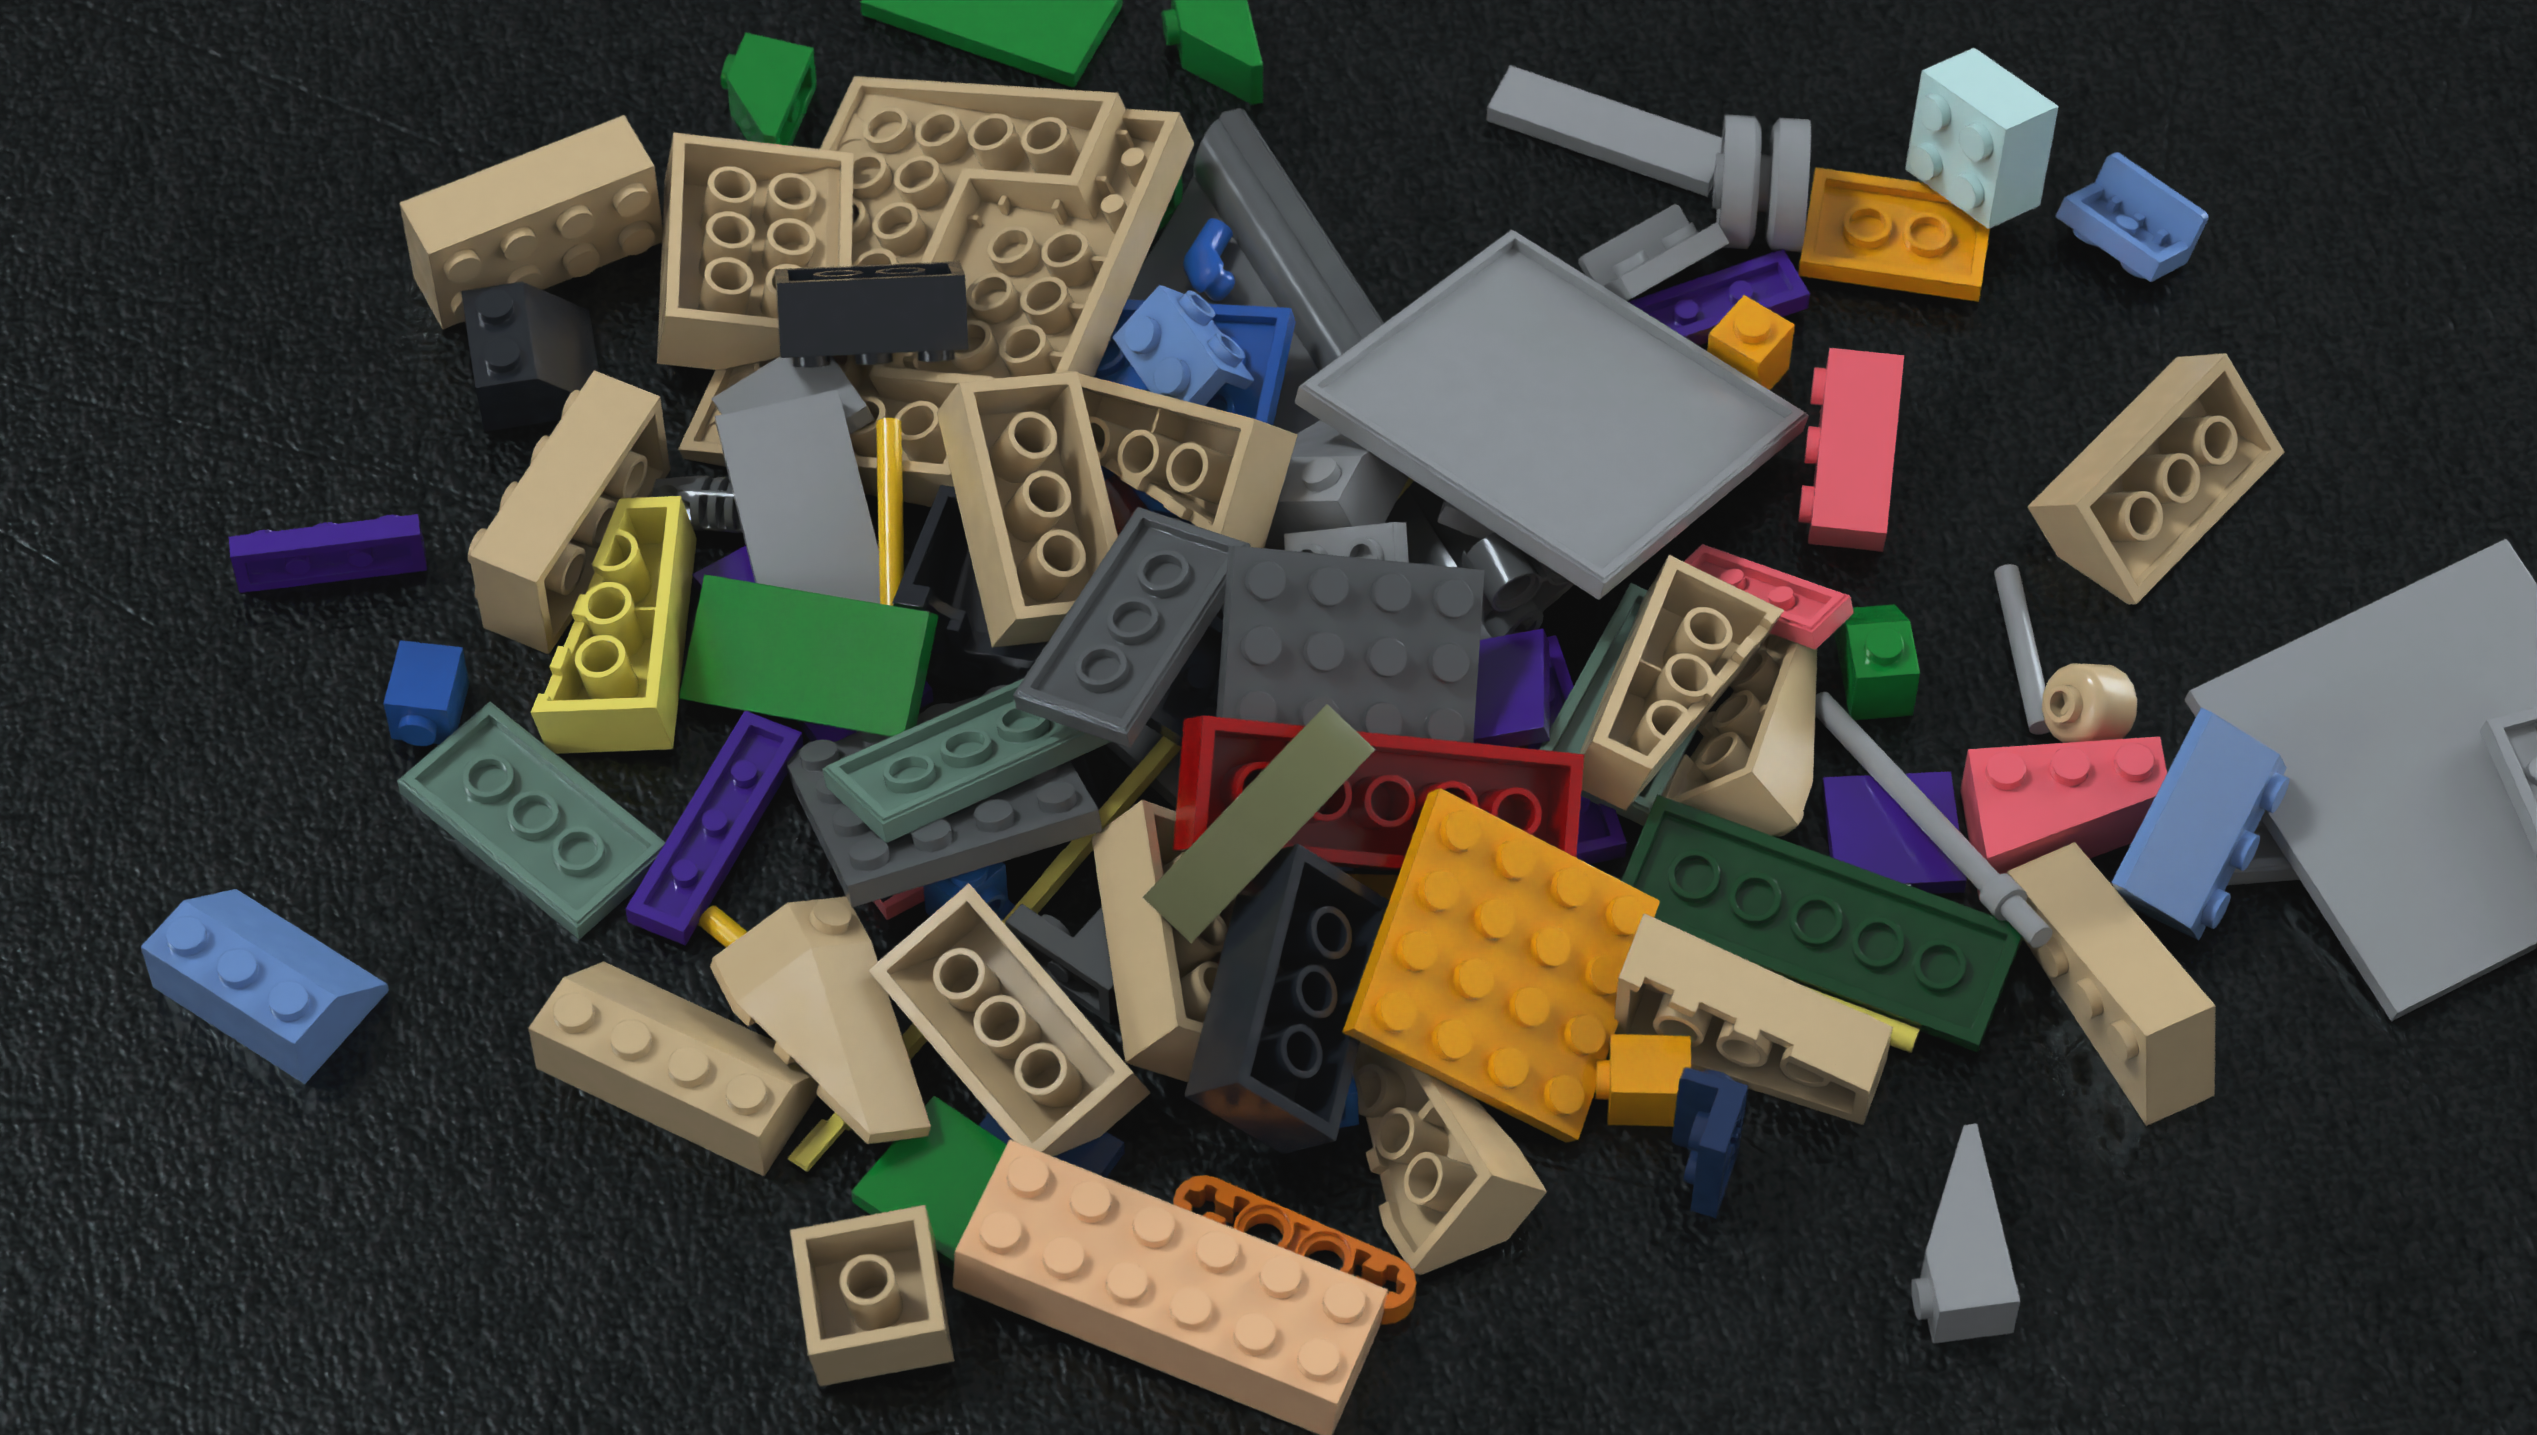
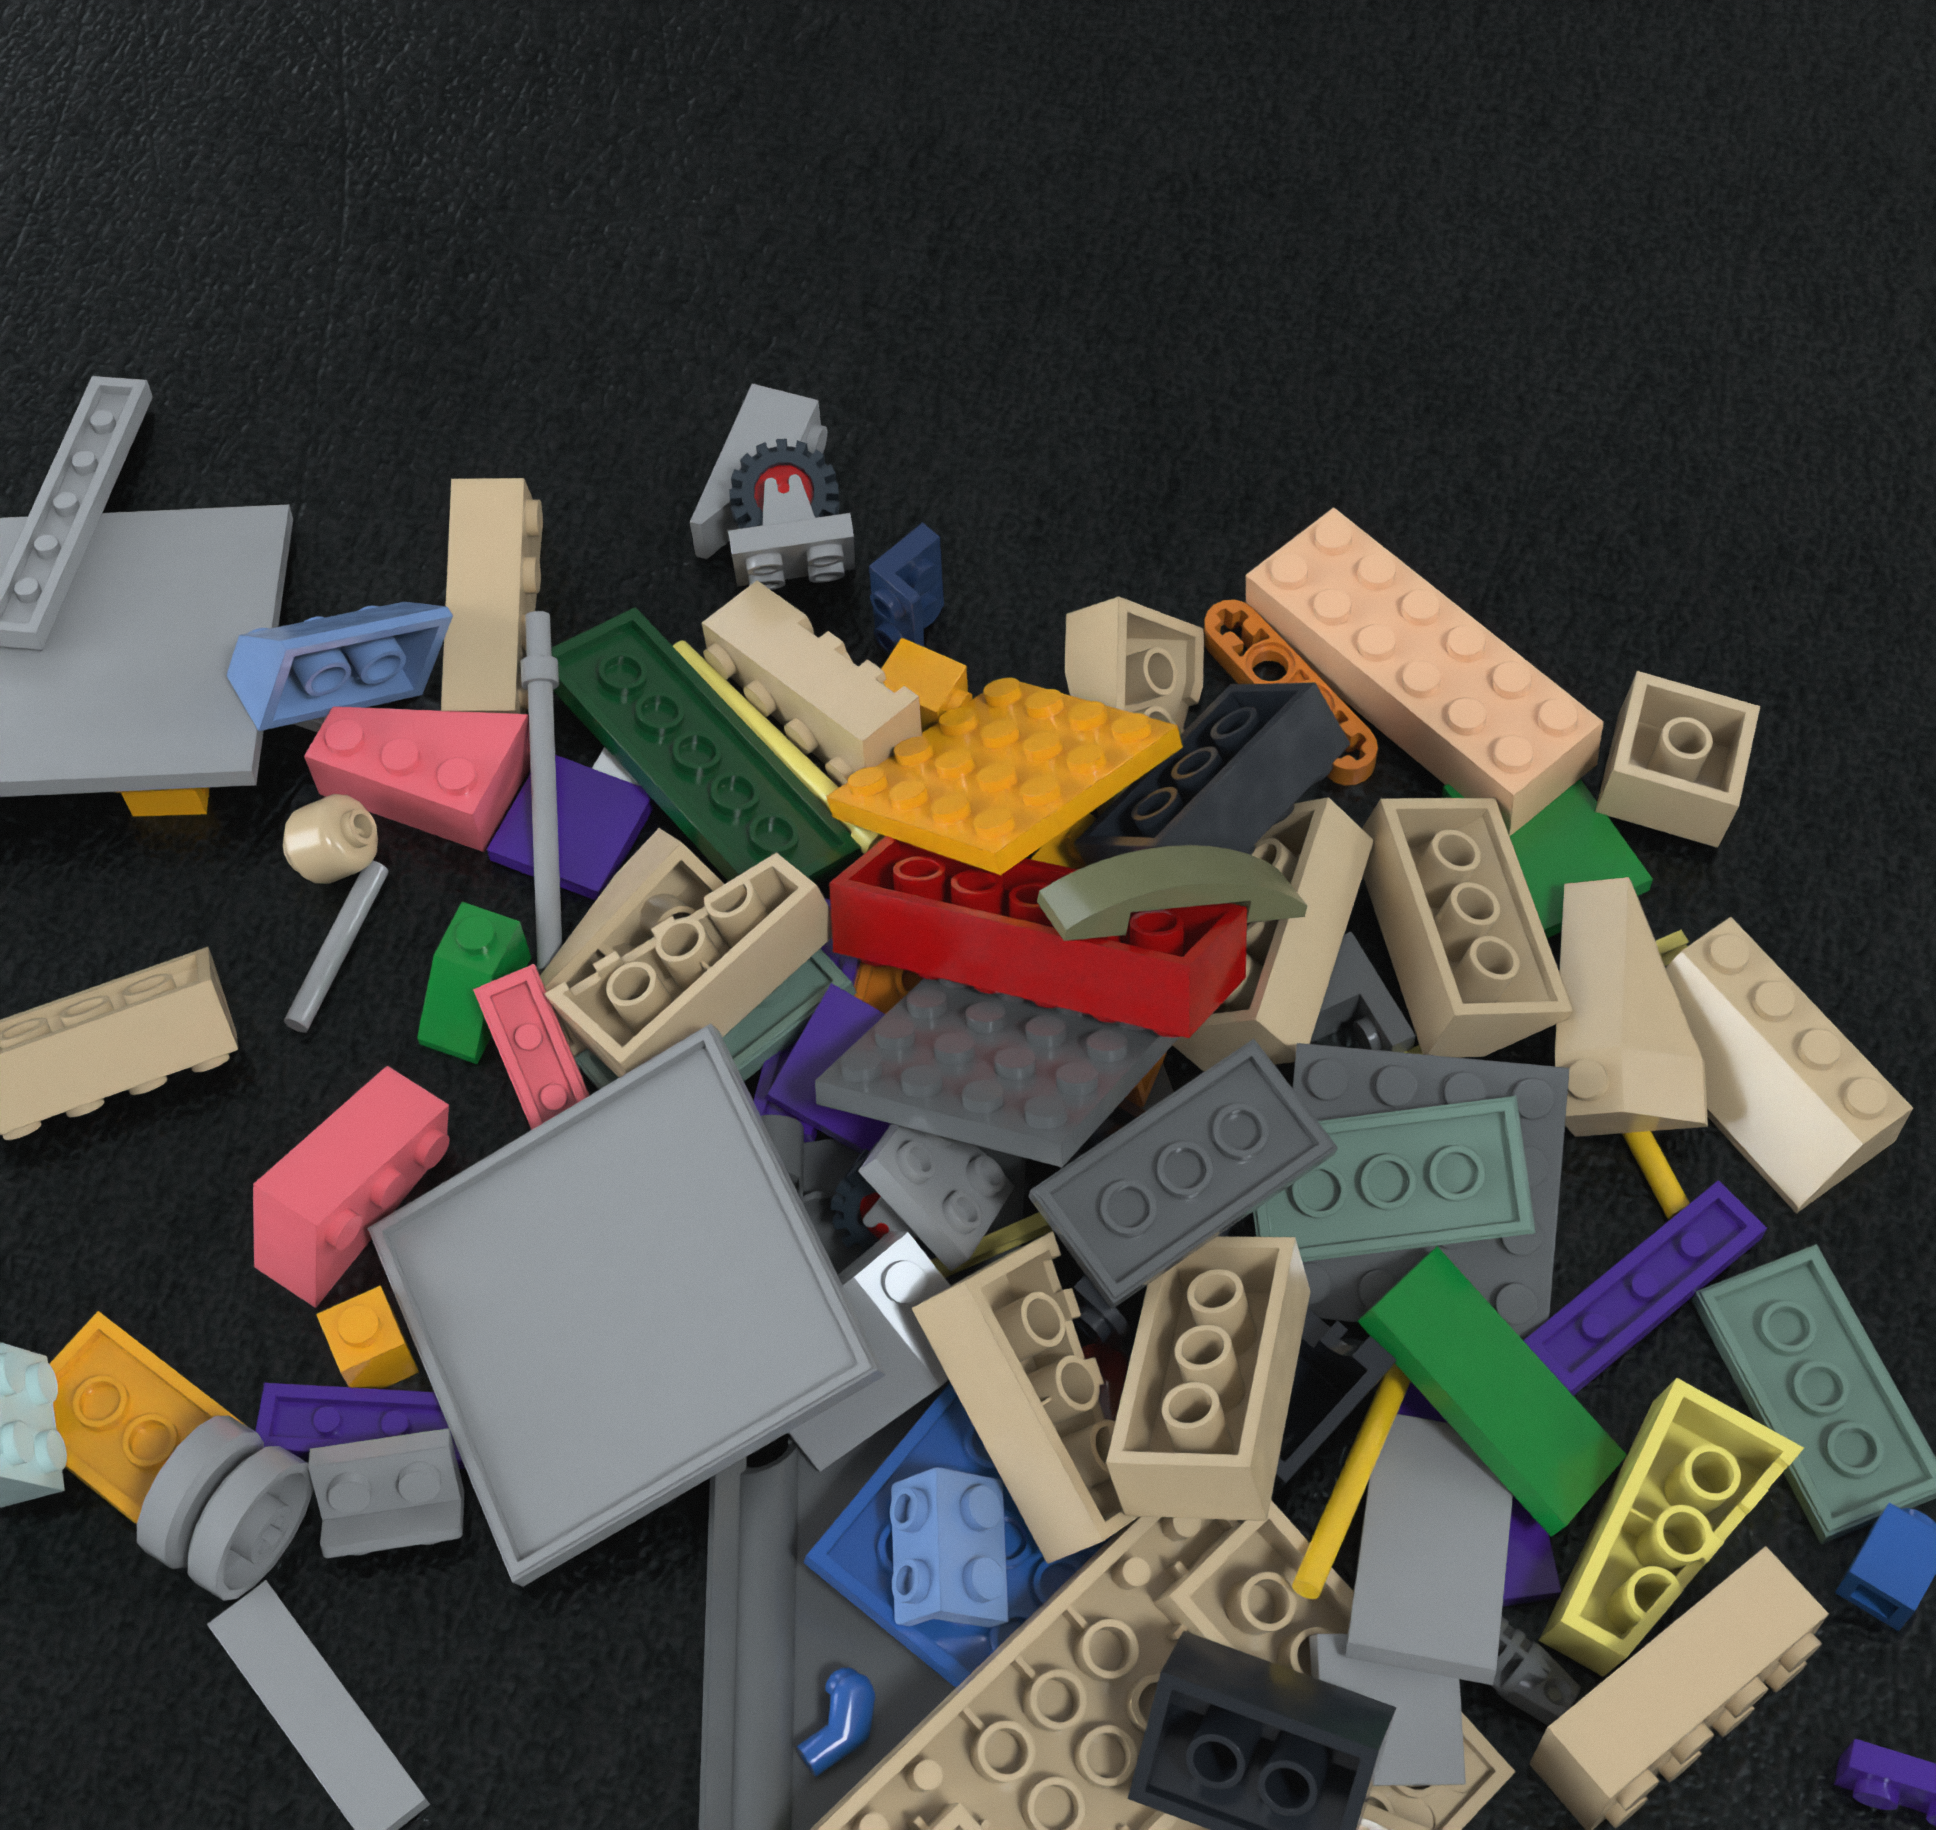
camera: 150 degrees left, 5 degrees up
none -> light grey plate [728,439,855,590]

